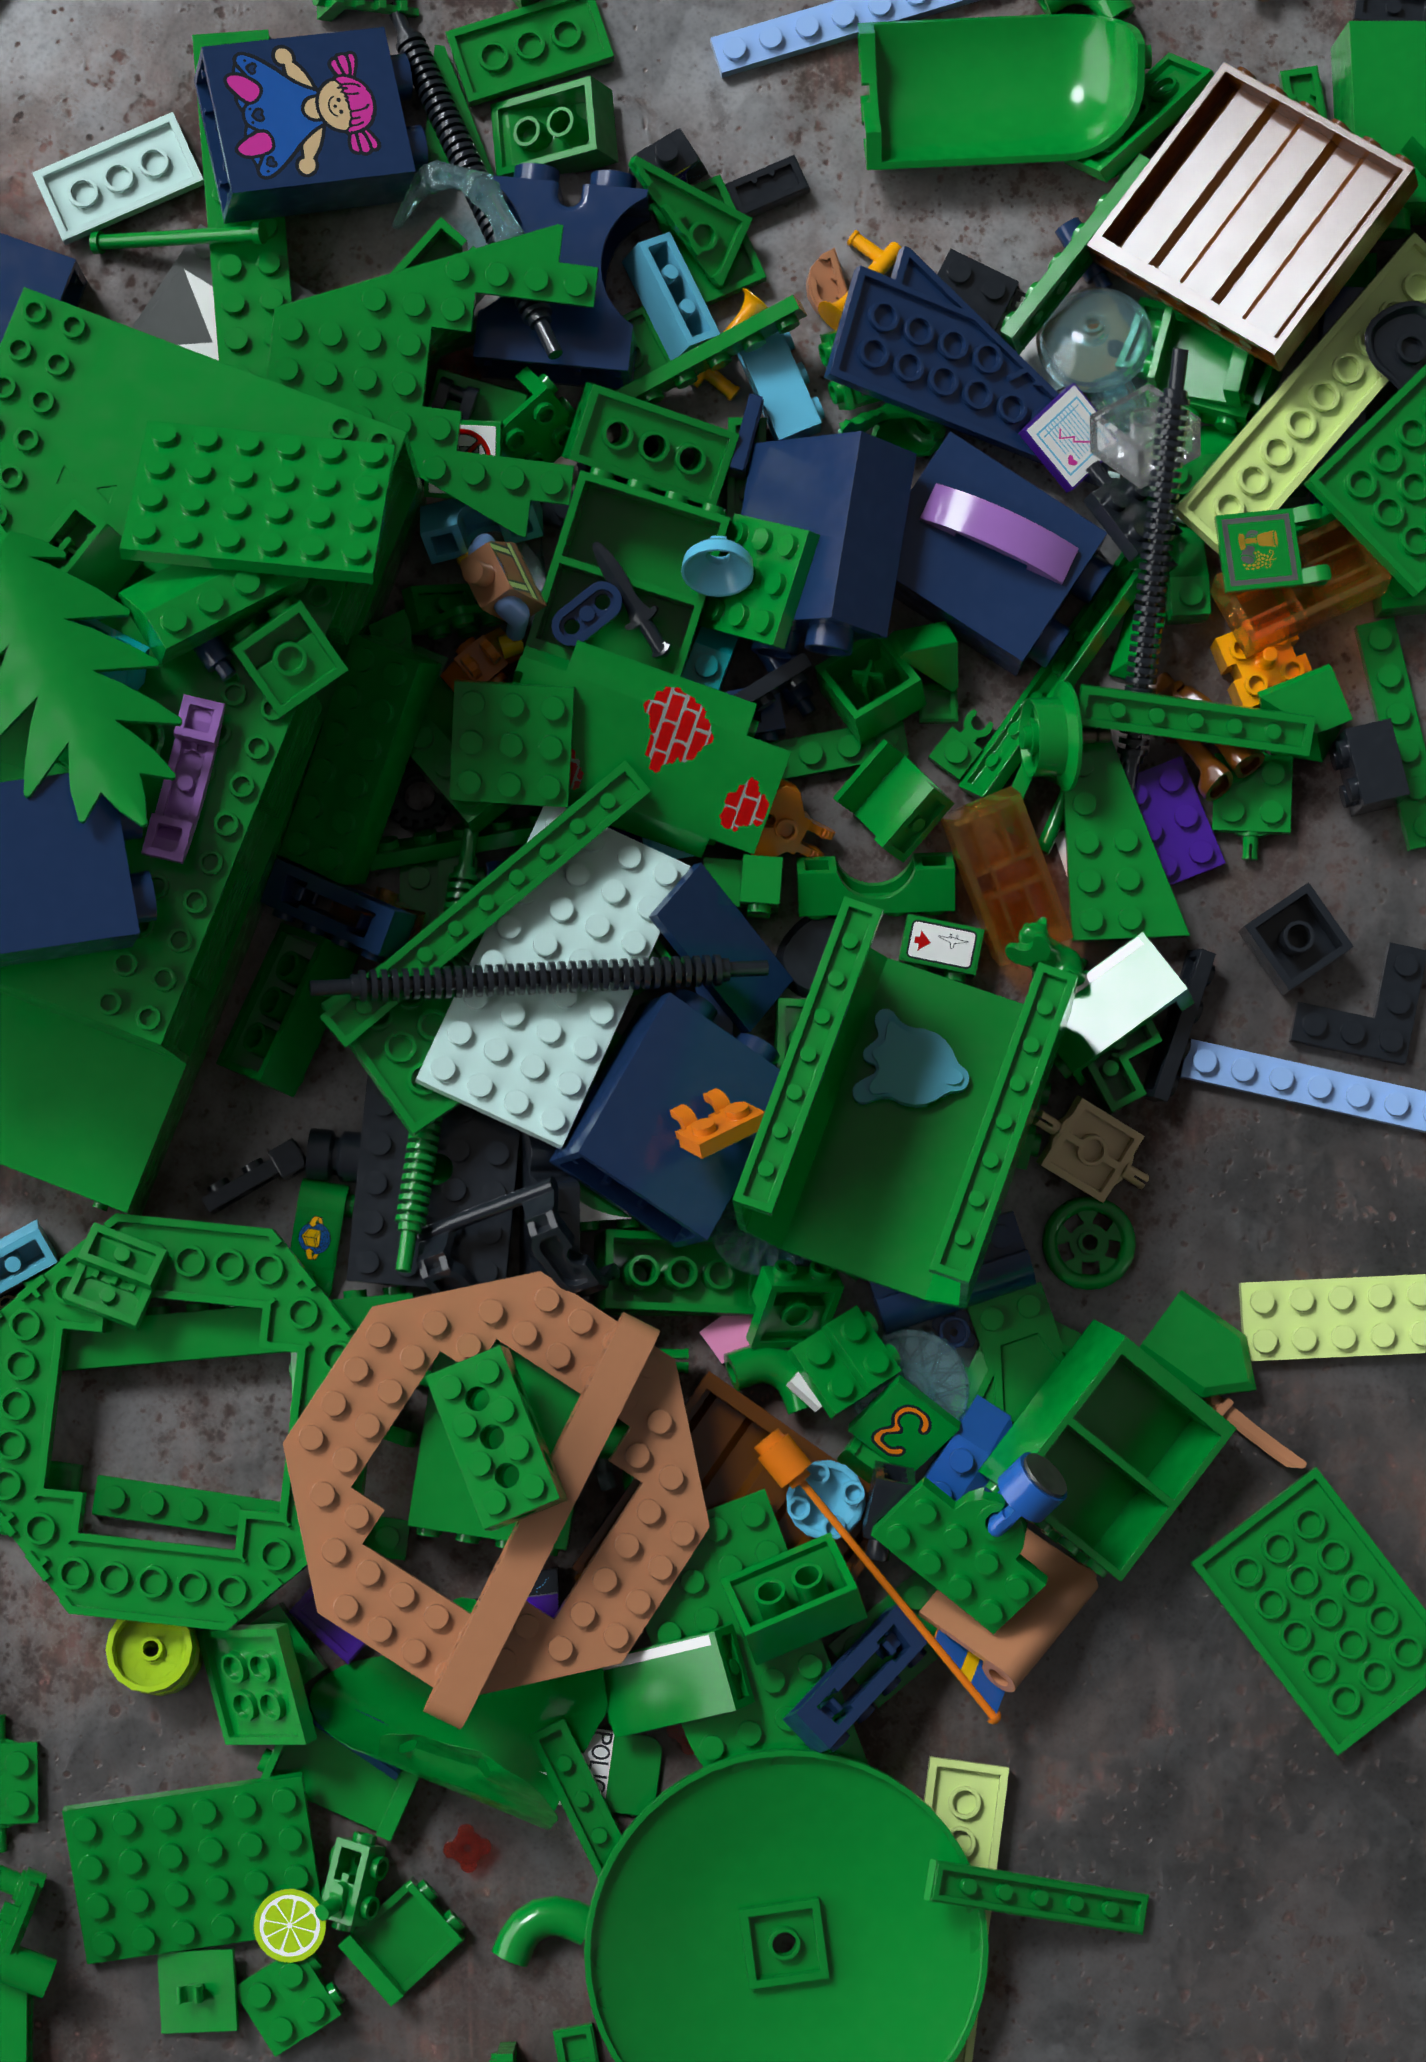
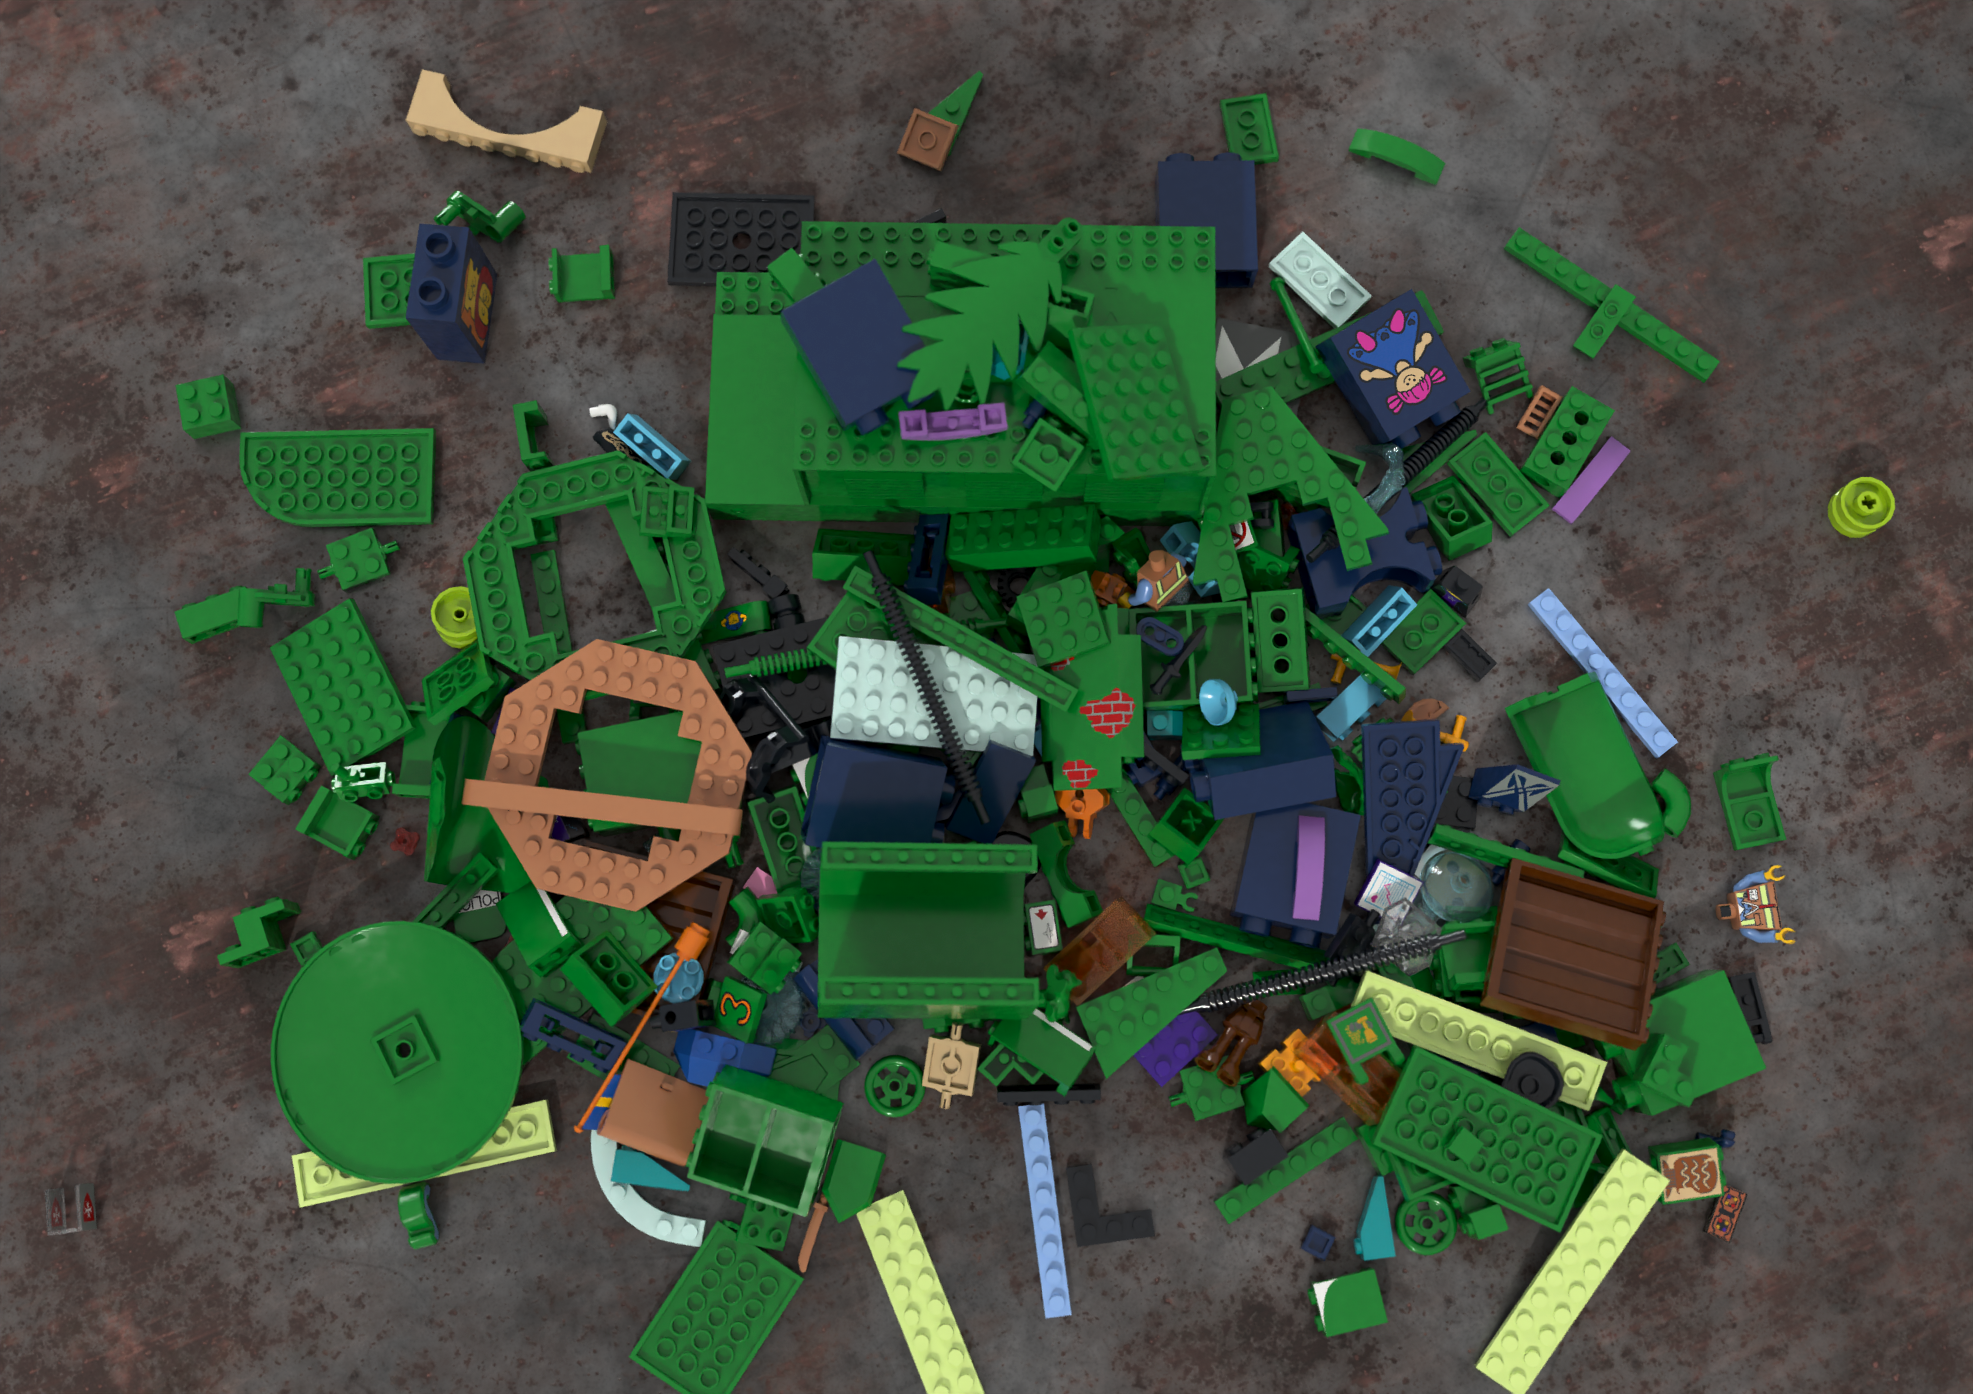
camera: 75 degrees right, 5 degrees down
green piece [157,1948,239,2034] -> none
lime sticker [254,1889,326,1963] -> none
green brick [425,1345,568,1531] -> none
green cylinder [491,1895,590,1967] -> none
green wing [628,156,753,287] -> none
orange plate [670,1088,765,1159] -> none
green panel [833,739,955,863] -> none
medium azure tile [853,1009,969,1108] -> none
green plate [871,1452,1067,1634] -> none
green slope [888,621,958,692] -> none
green tile [924,1859,1149,1935] -> none
green piece [1019,681,1111,791] -> none
green plate [1078,684,1316,756] -> none
black brick [1238,882,1354,996] -> none
none -> green animal [398,1181,439,1250]
none -> light aqua plate [591,1130,707,1247]
none -> teal slope [611,1145,690,1192]
none -> green plate [722,1193,793,1252]
none -> dark blue slope [1469,764,1561,815]

